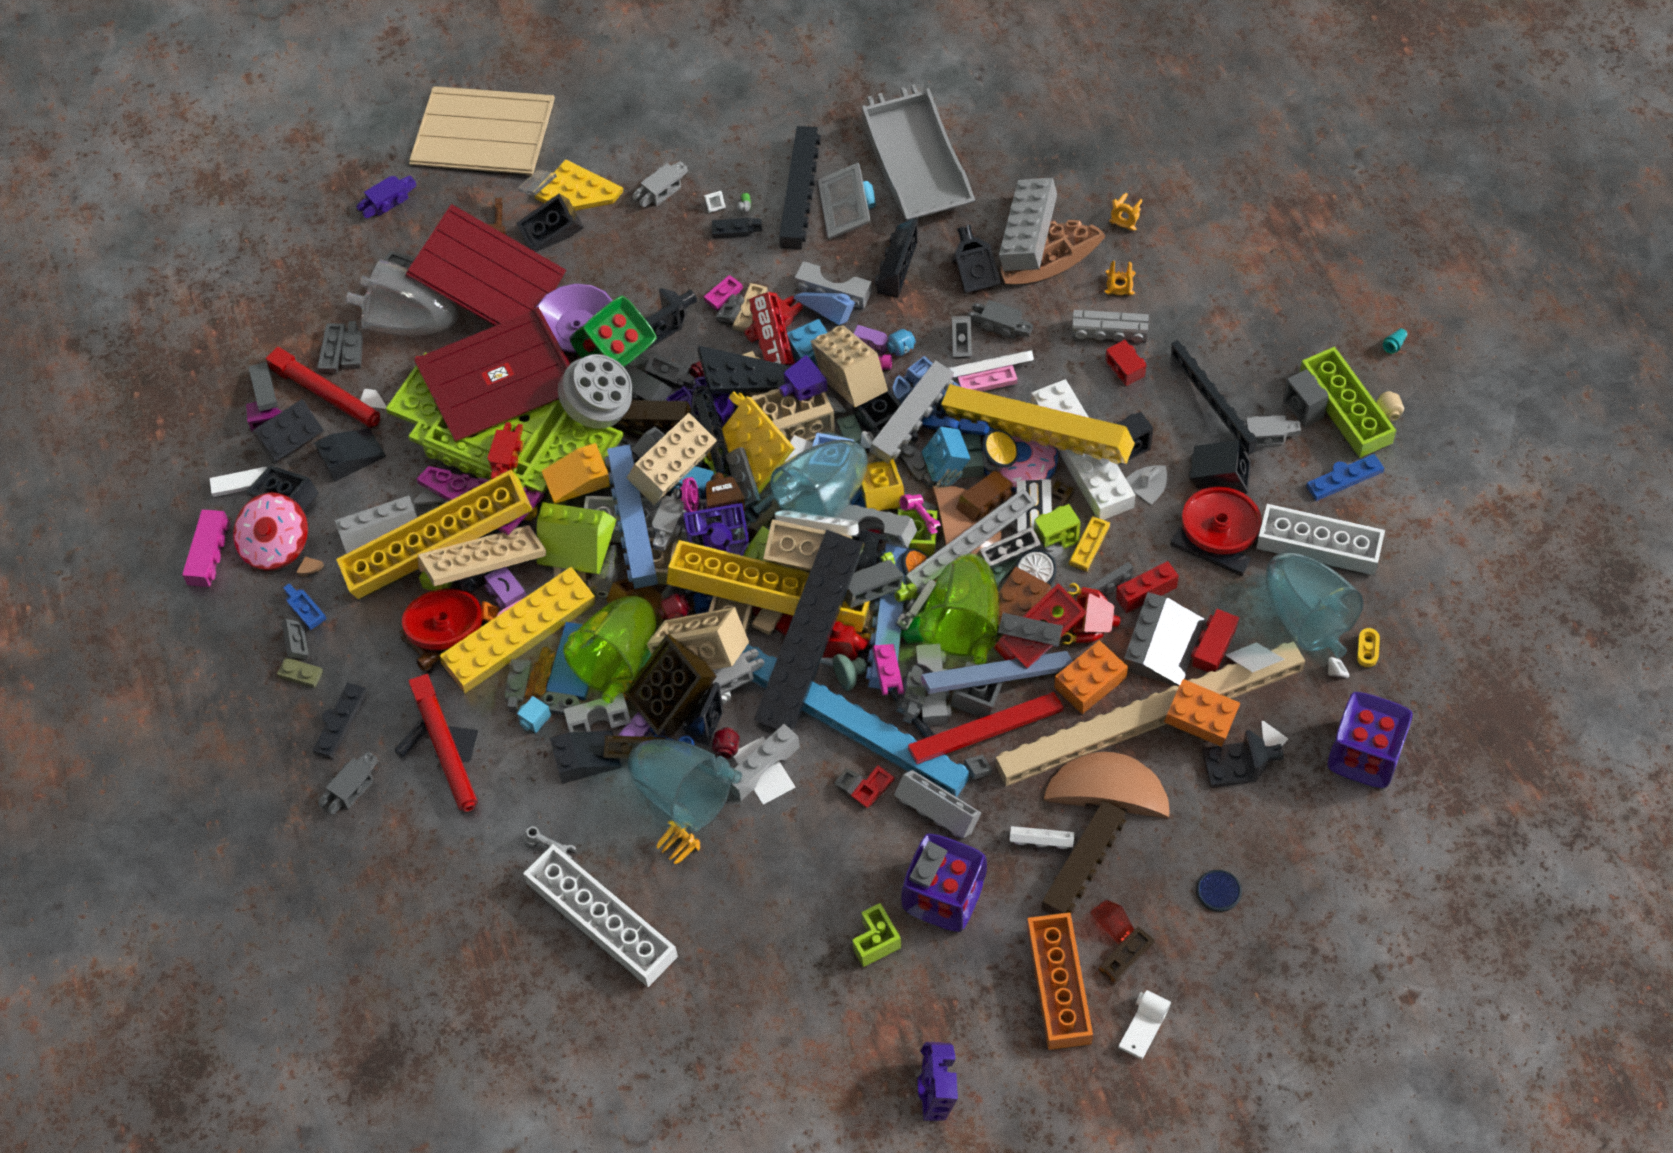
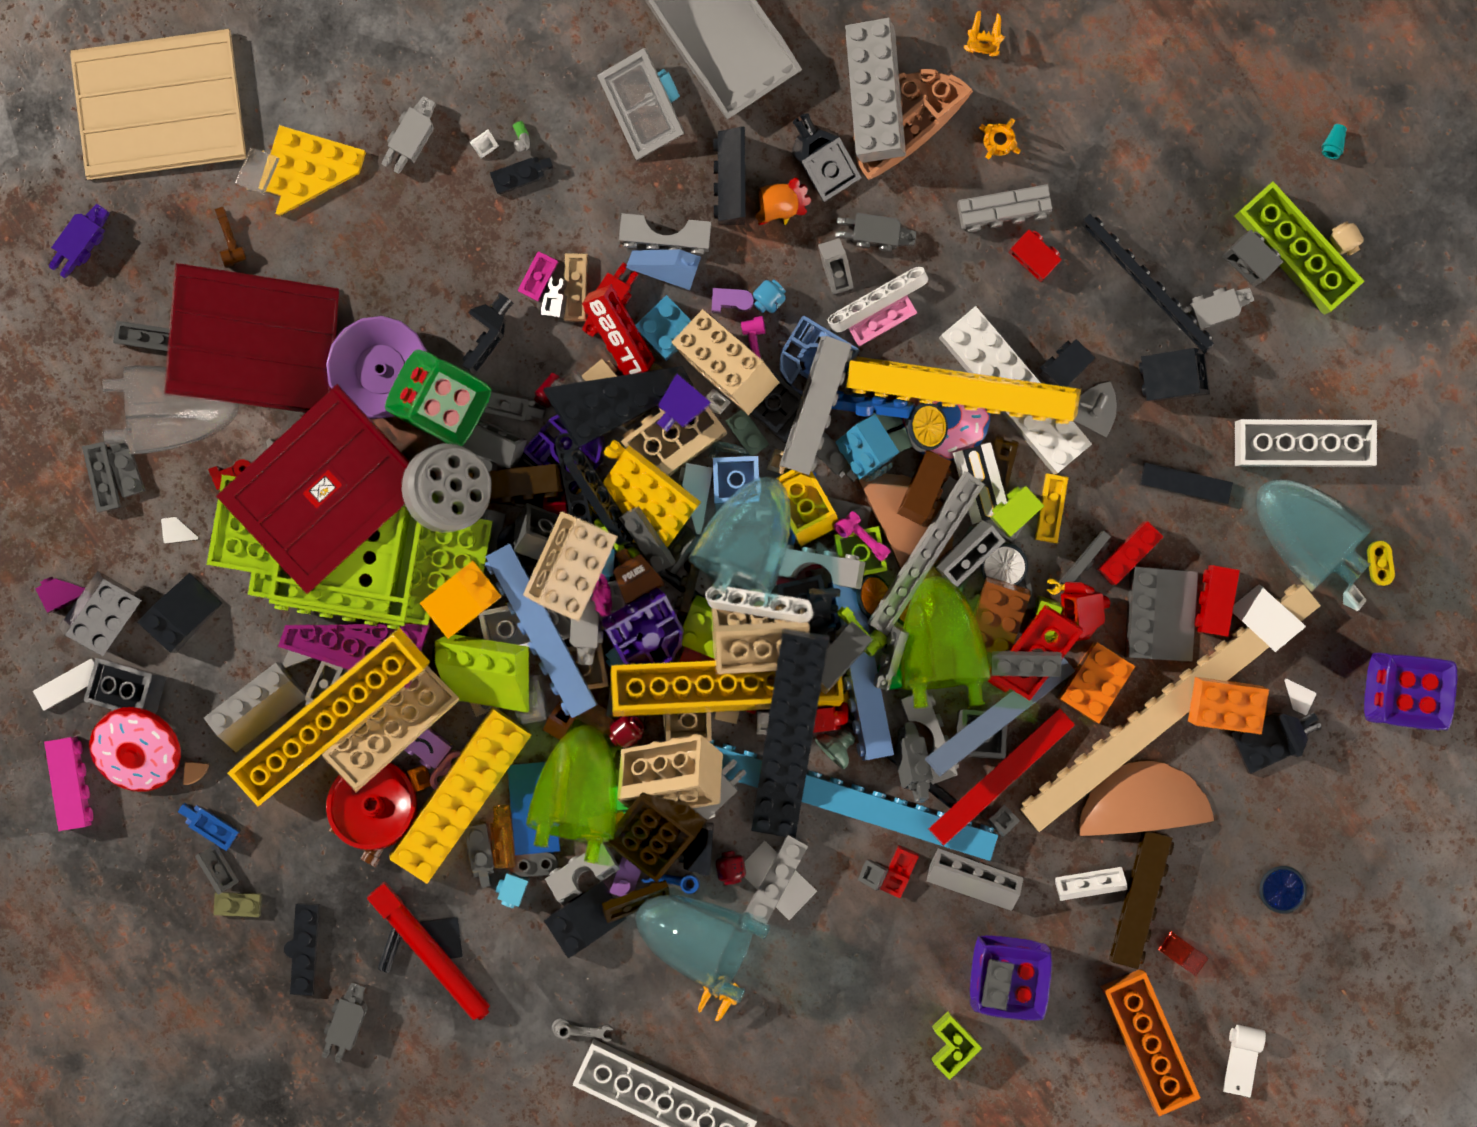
camera: 25 degrees left, 30 degrees up
dark grey tile [249,362,278,412] -> none
red brick [265,346,380,428] -> none
red hinge [487,422,523,480] -> none
black slope [516,193,584,252] -> none
black brick [779,126,821,249] -> none
white slope [861,431,875,448] -> none
dark pink hinge [872,644,904,695] -> none
dark brown plate [1098,926,1155,984] -> none
red dish [1182,487,1262,554] -> none
blue hinge [1306,454,1385,501] -> none
none -> orange piece [755,178,811,225]

